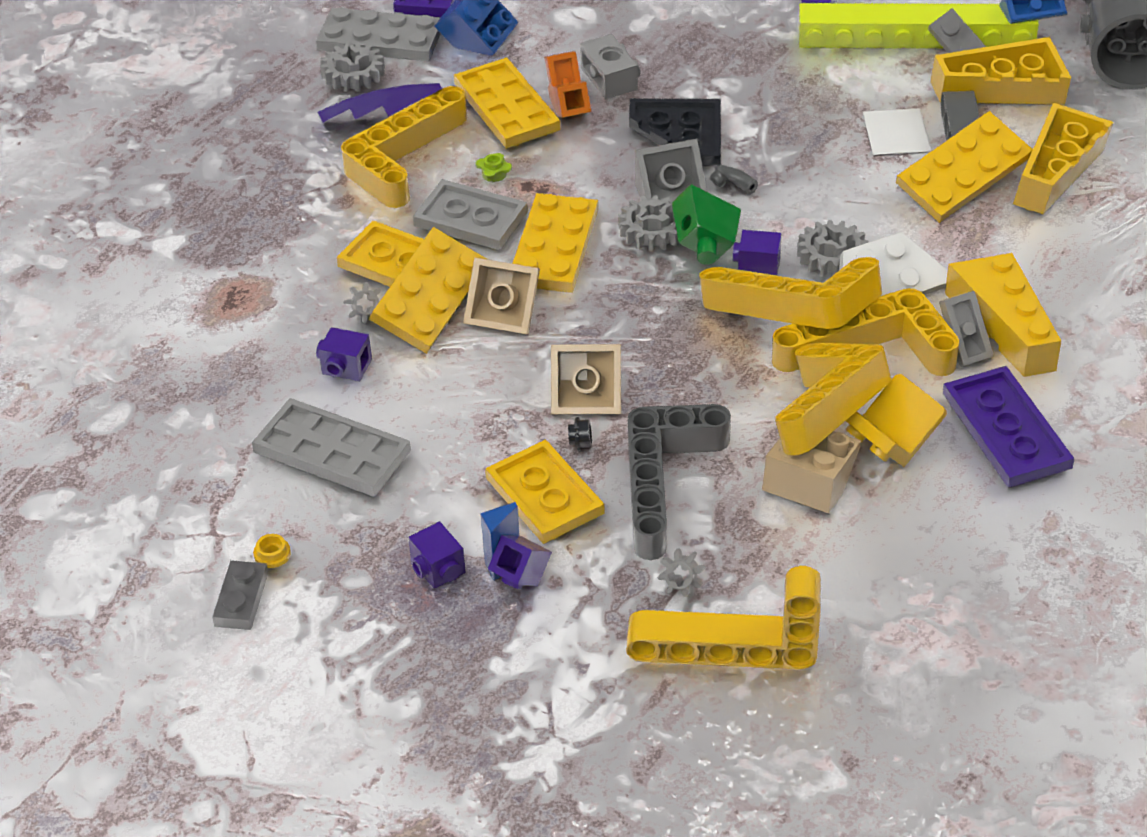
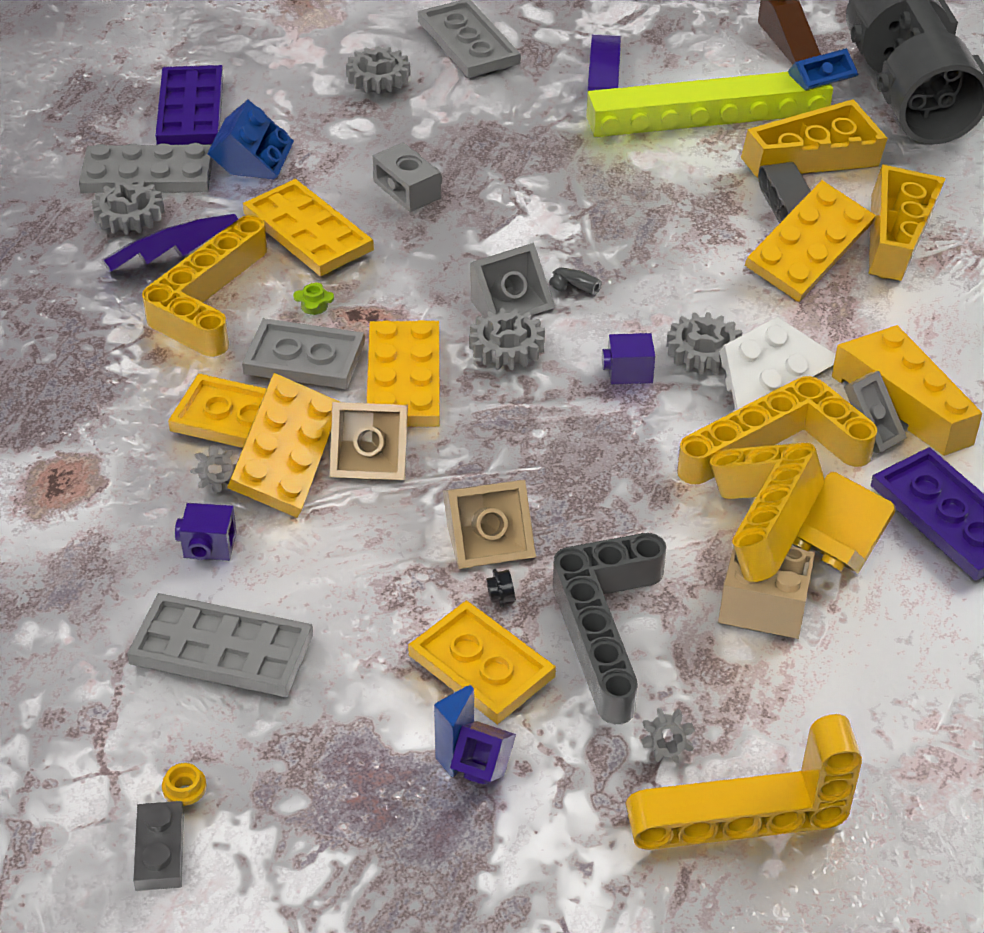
camera: 15 degrees left, 0 degrees up
dark purple brick [408,521,466,589] -> none
orange brick [544,51,592,118] -> none
black plate [629,98,721,166] -> none
green torso [672,184,741,265] -> none
yellow beam [699,257,882,329] -> none
white sticker [863,108,931,155] -> none
flat silver plate [928,8,986,53] -> none

